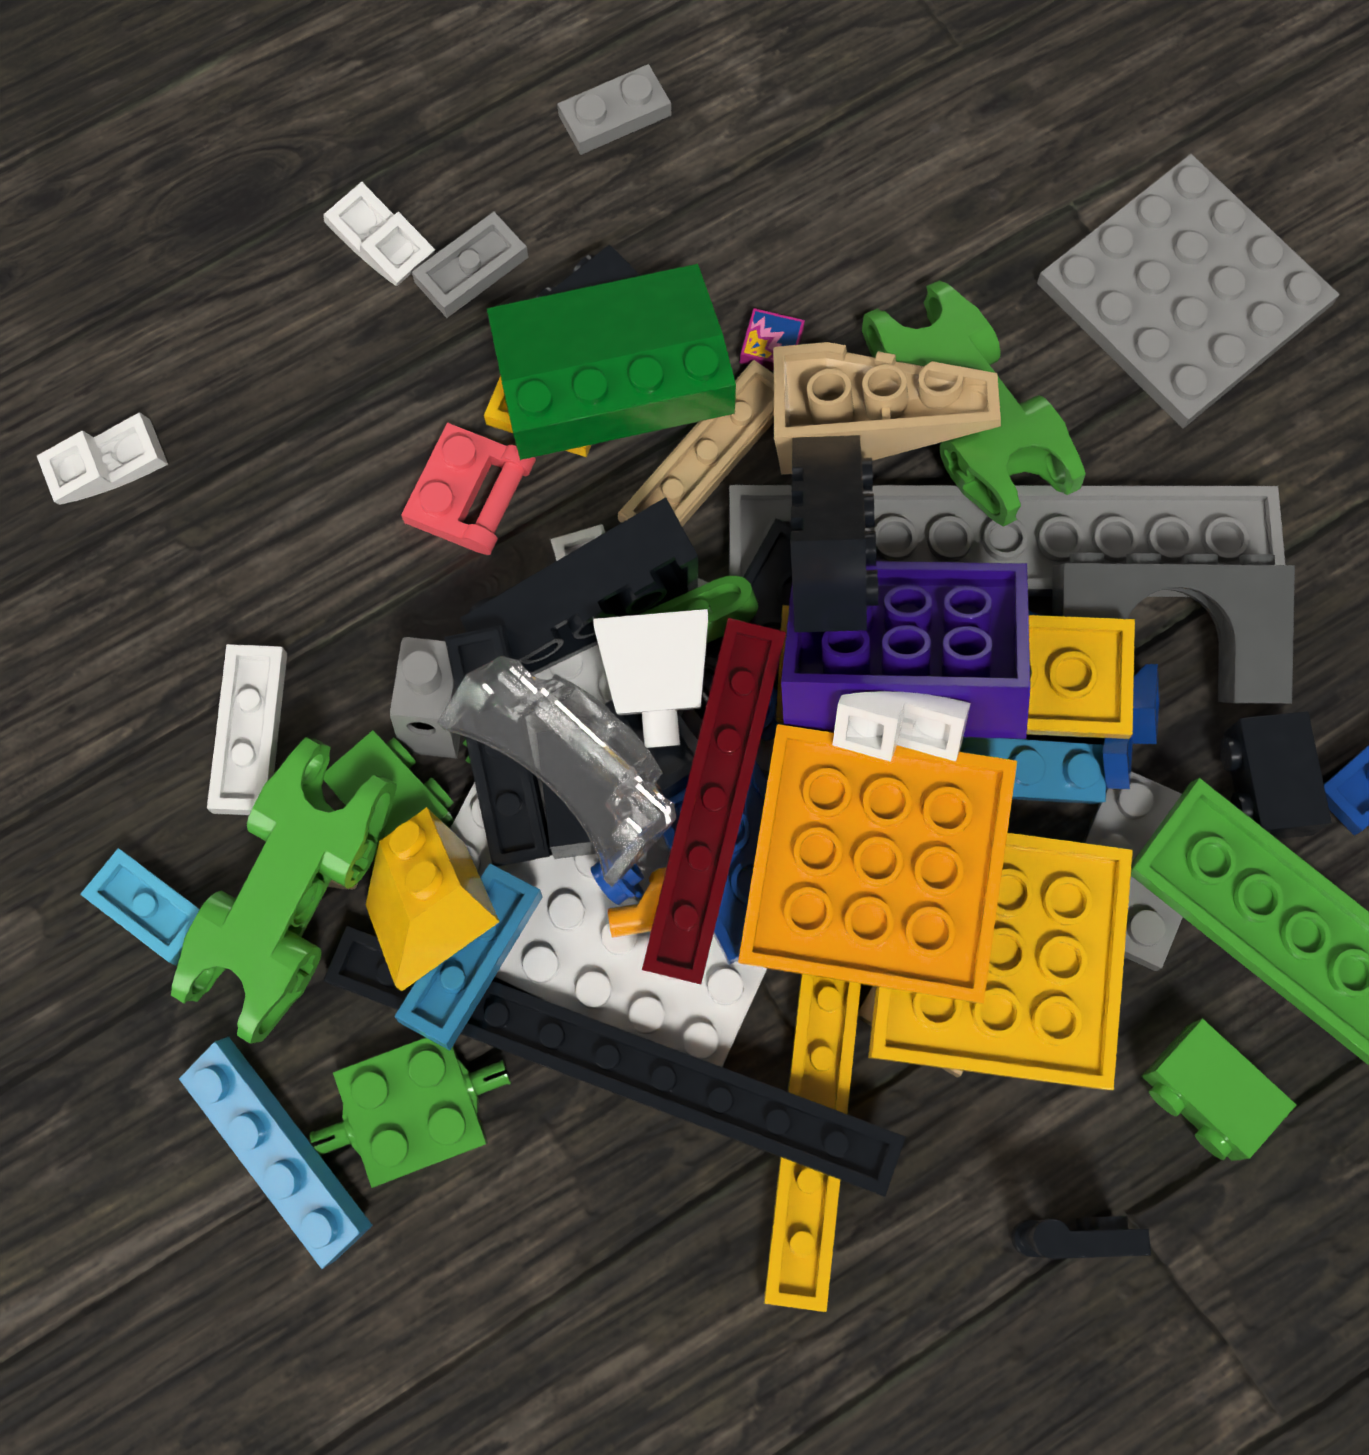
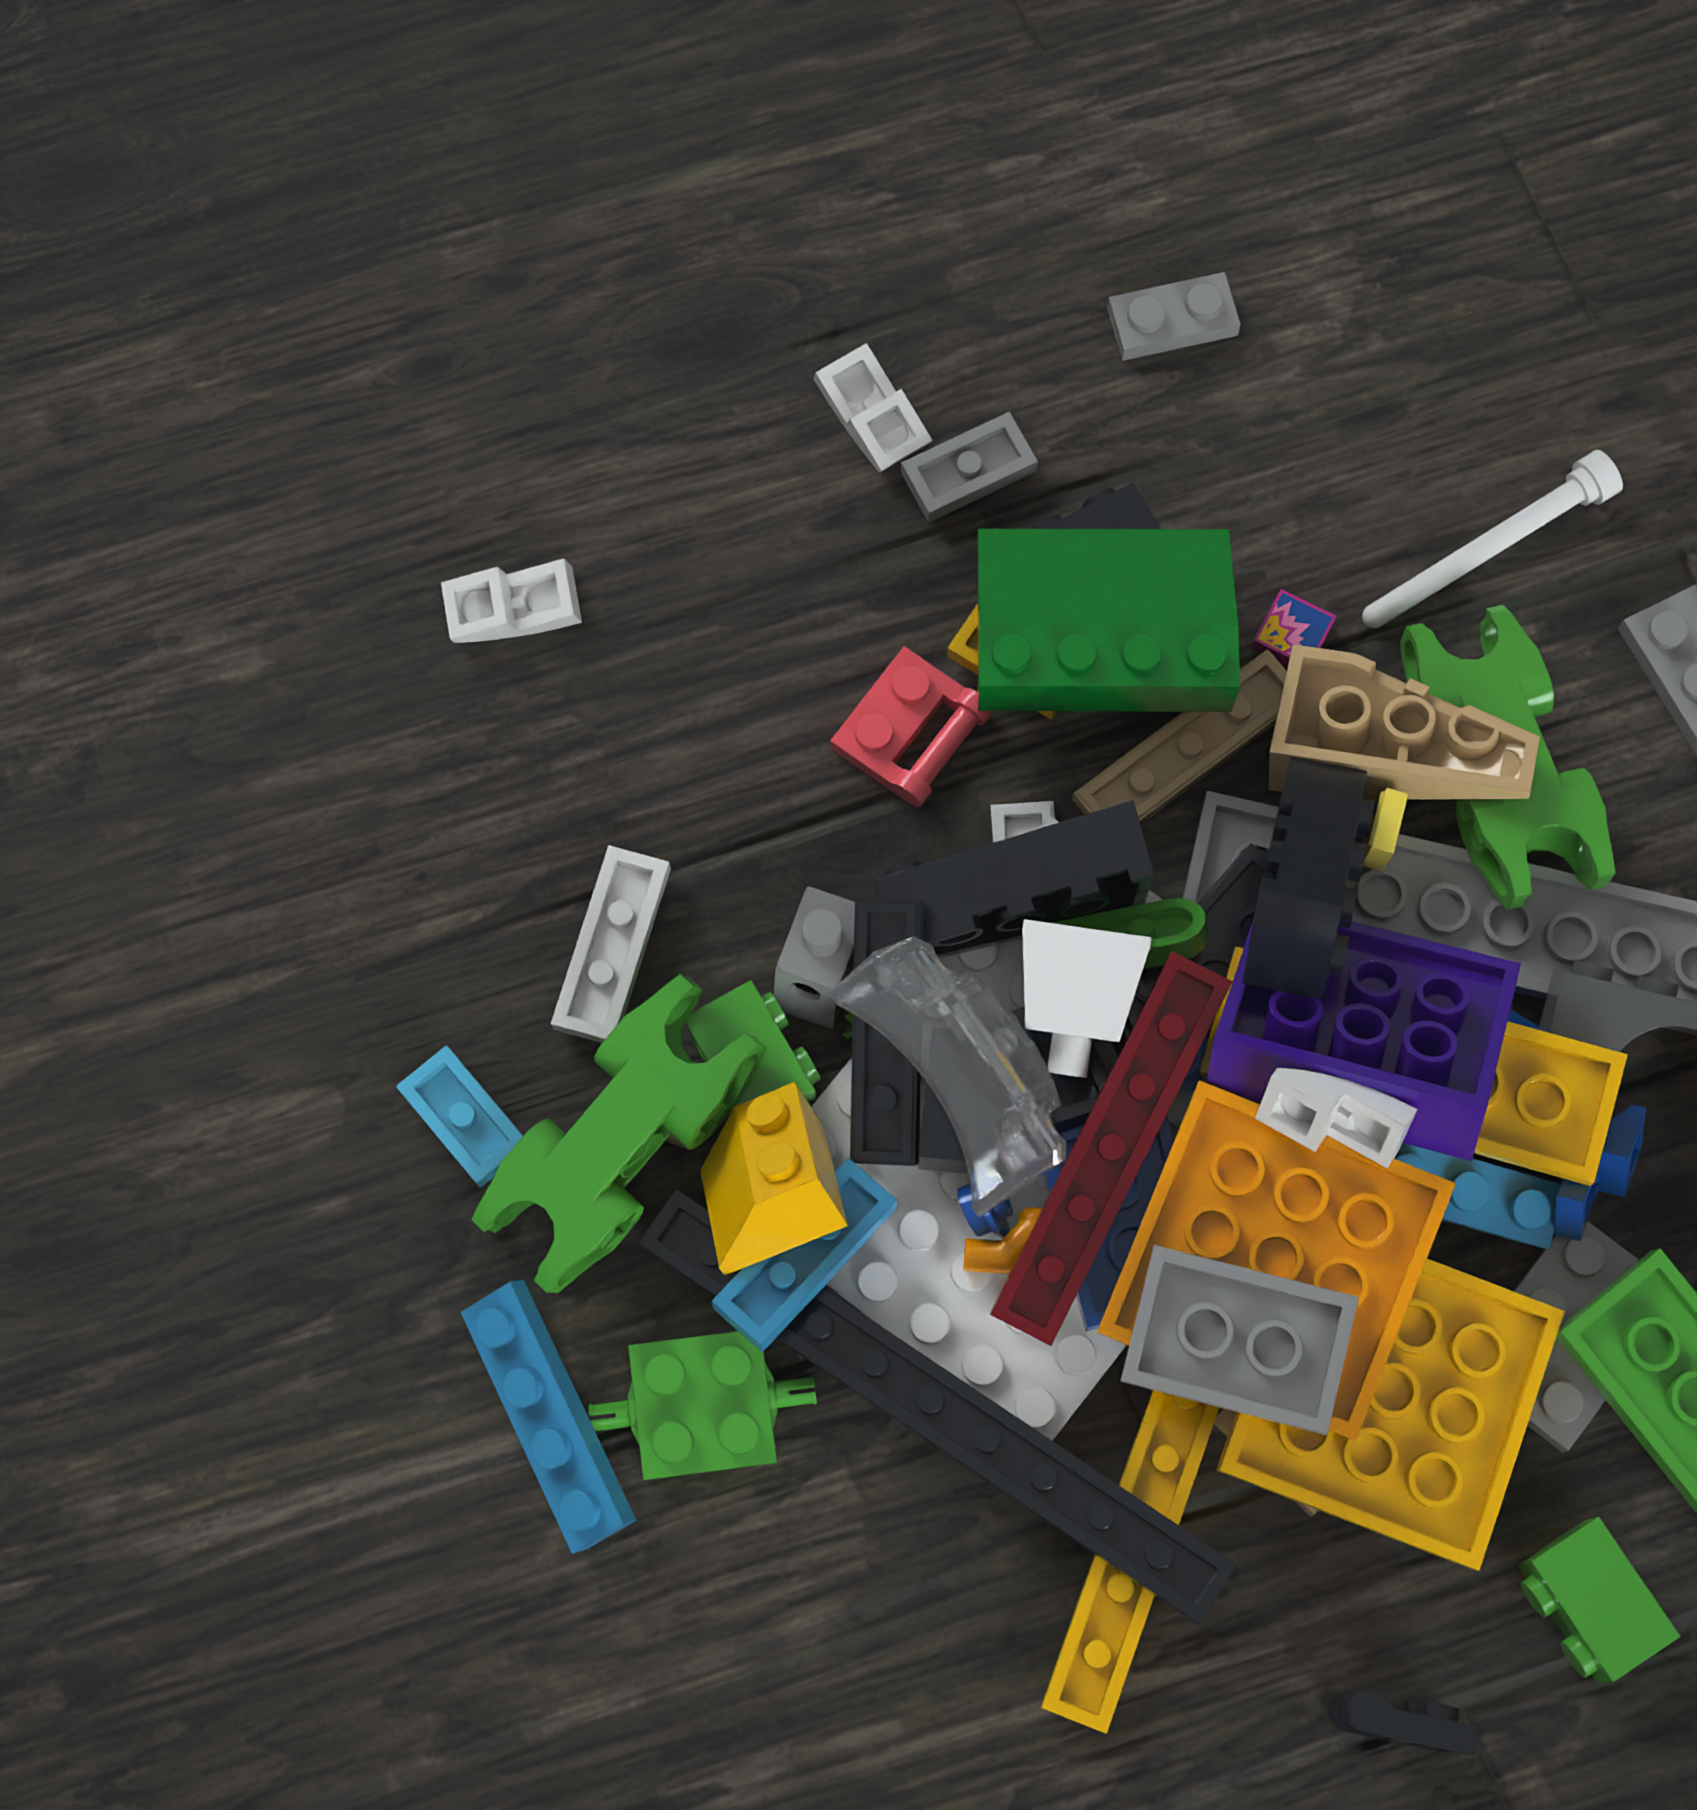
camera: 15 degrees right, 0 degrees up
none -> light grey plate [1121,1245,1359,1435]
none -> white piece [1362,450,1623,628]
none -> light yellow tile [1363,788,1408,871]

